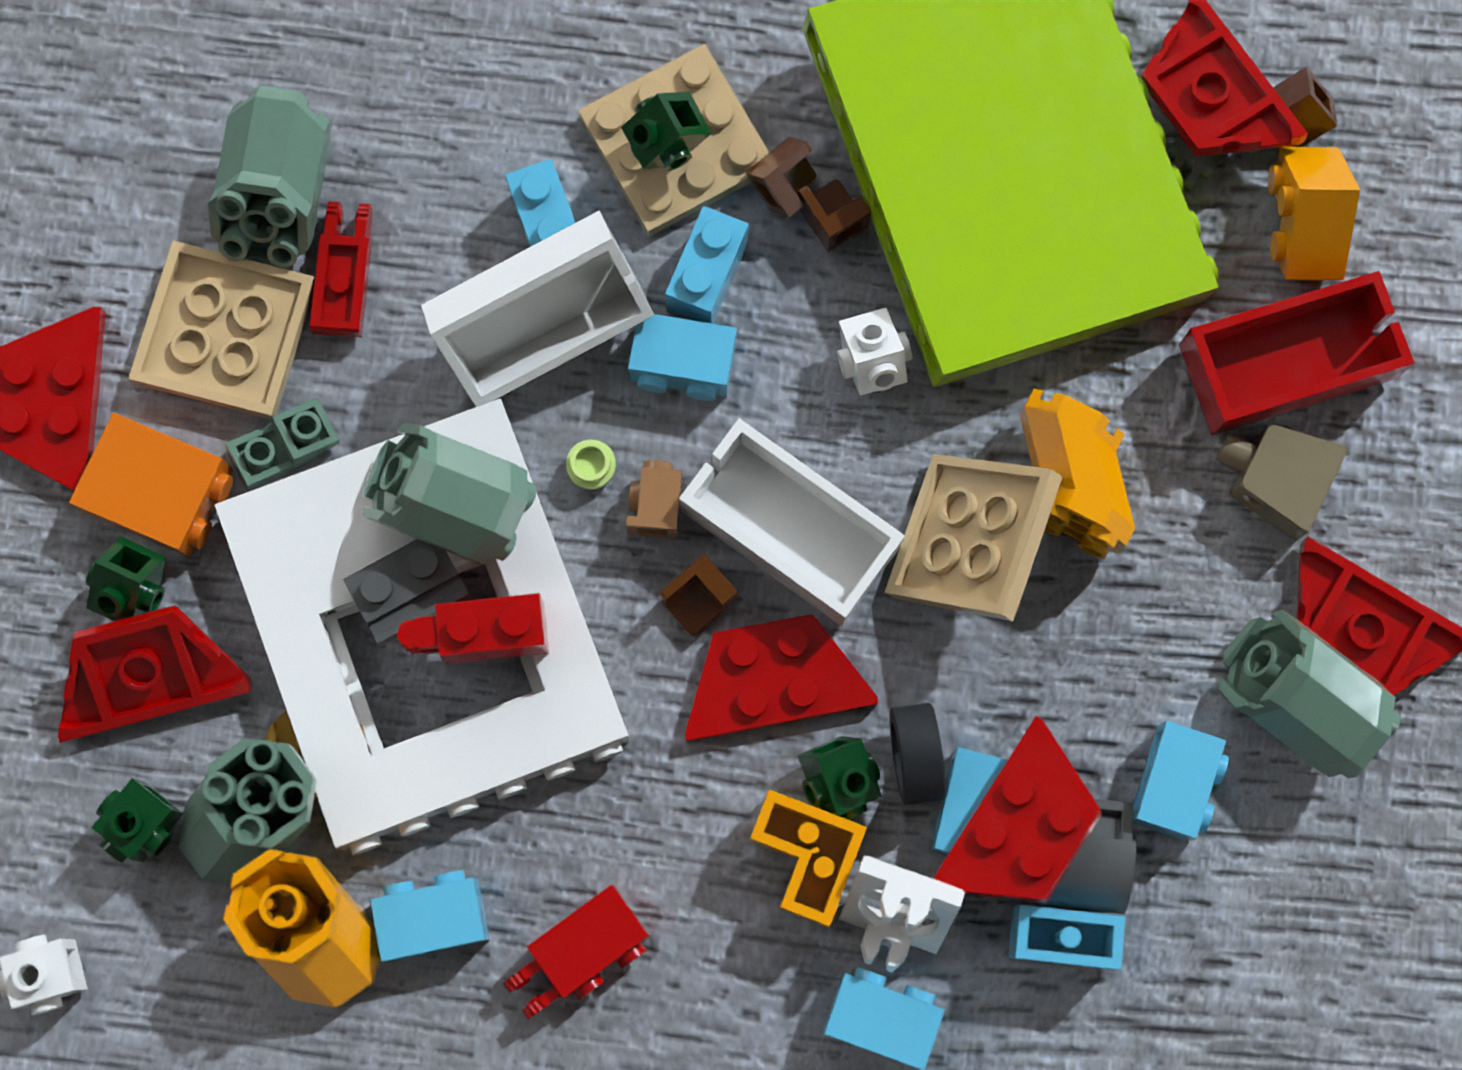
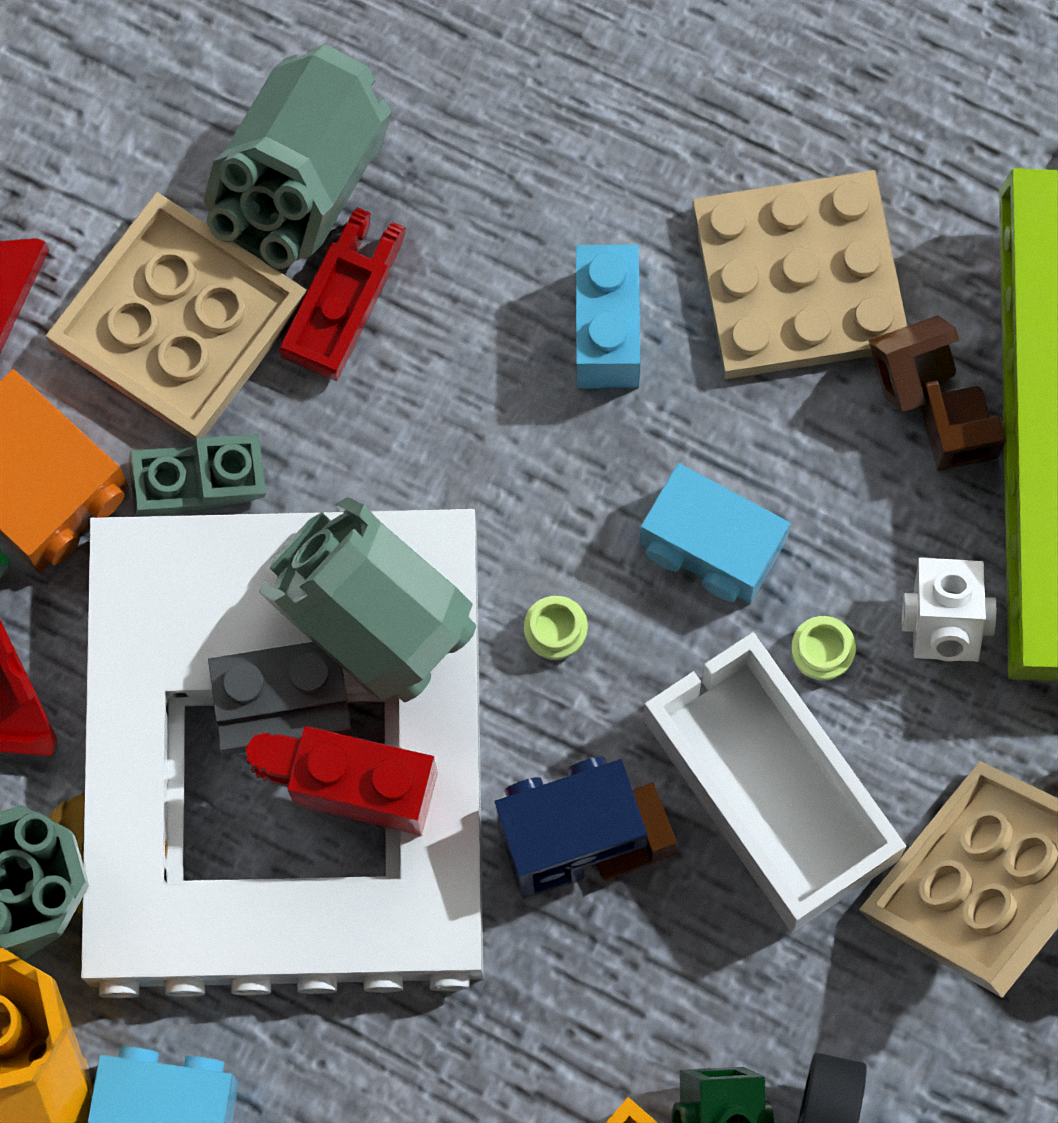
camera: 25 degrees right, 5 degrees down
white piece [421,211,654,407] -> none
dark green brick [621,92,712,171] -> none
medium nougat brick [626,460,683,539] -> none
medium azure brick [665,206,749,324] -> none
red wing [685,614,879,743] -> none
none -> dark blue brick [494,756,648,899]
none -> yellowish green plate [791,616,856,680]

